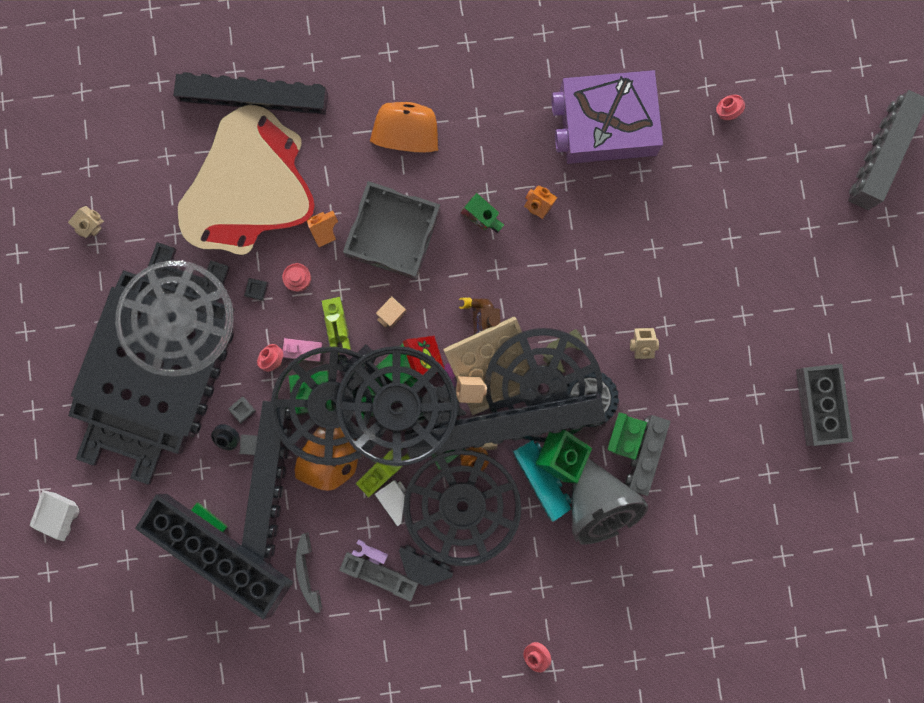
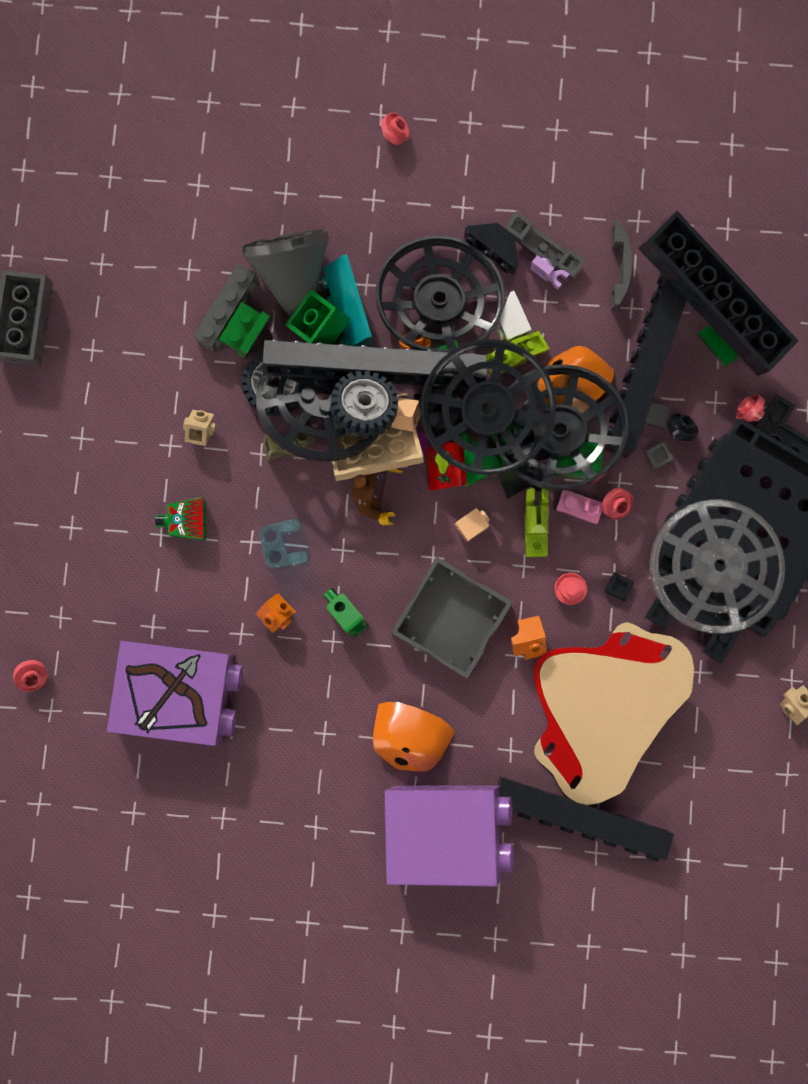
camera: 170 degrees left, 0 degrees up
none -> torso [155,497,207,541]
none -> clear light blue piece [259,518,309,569]
none -> wheel [331,371,398,438]
none -> medium lavender brick [385,785,514,886]
none -> coral plate [736,394,765,423]

